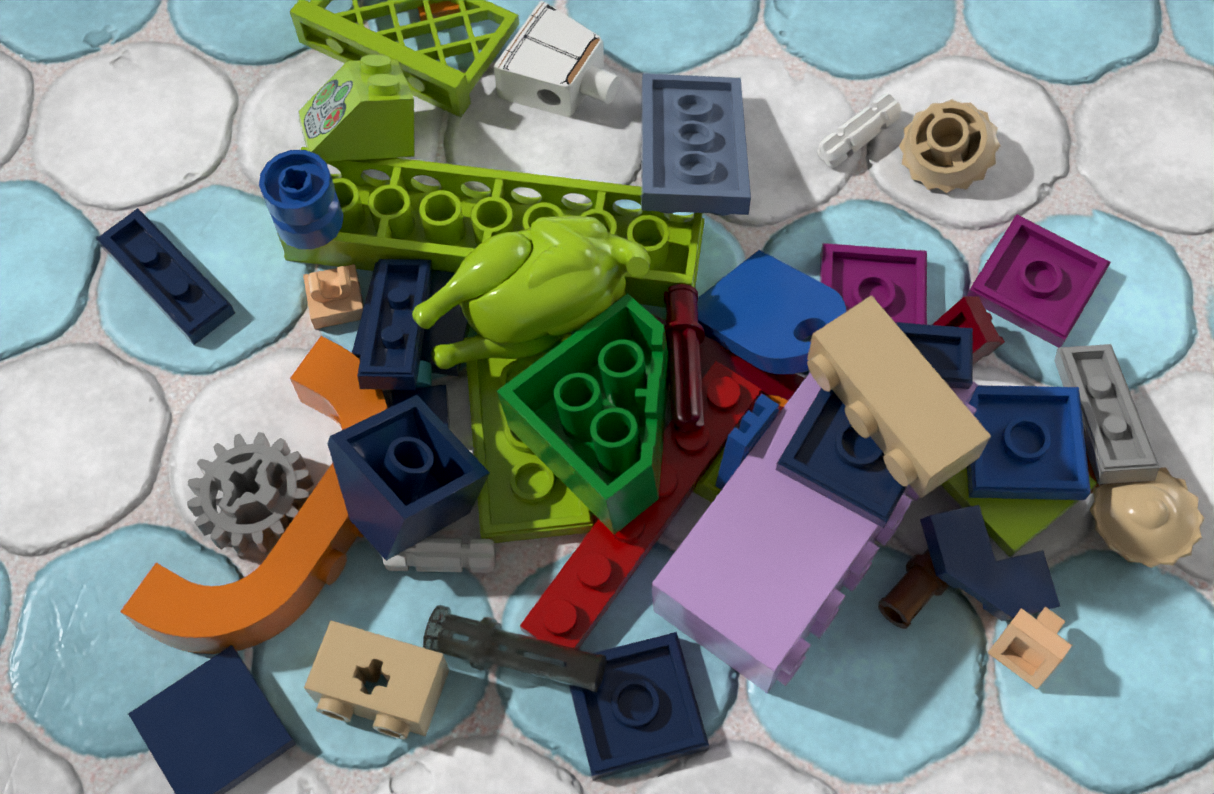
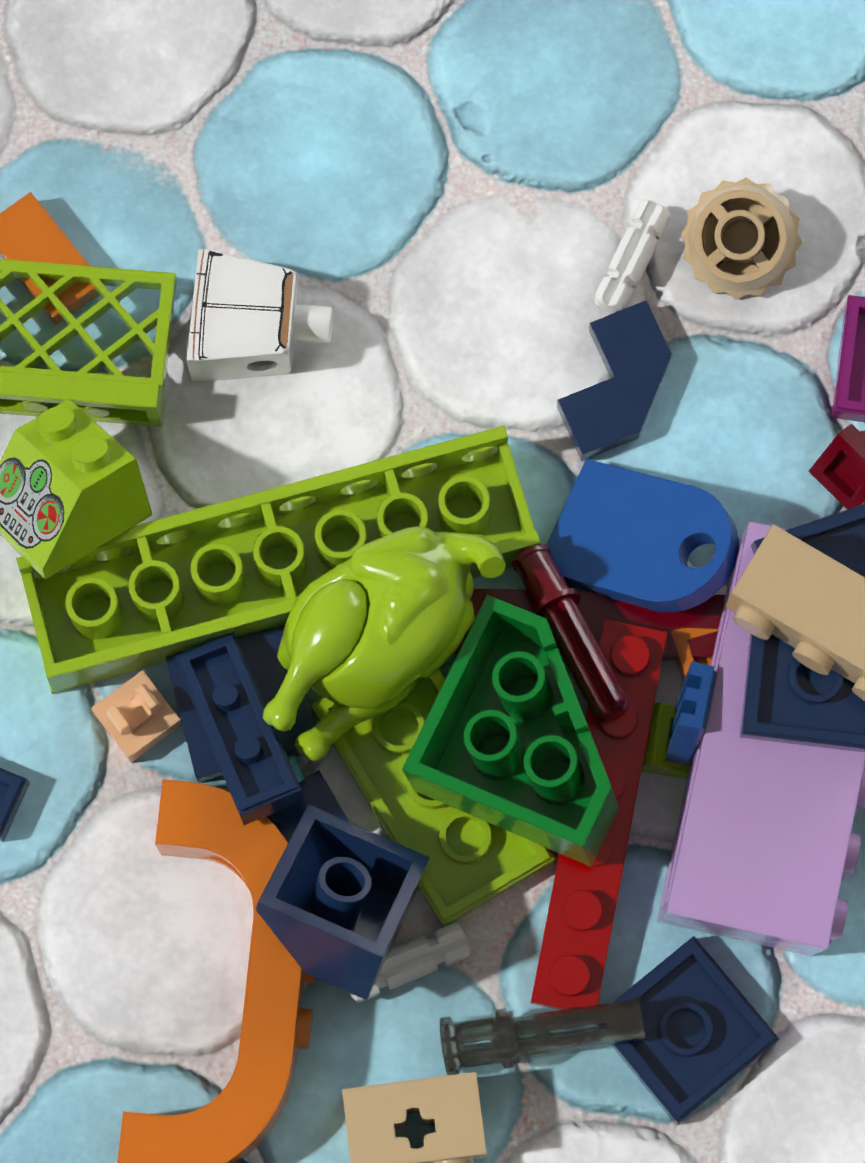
camera: 25 degrees left, 10 degrees up
light grey gear [187,432,314,555] -> none
blue wheel [259,150,343,249] -> none
sand blue plate [641,73,751,216] -> none
magenta tile [819,243,927,325] -> none
none -> dark blue tile [557,300,672,461]

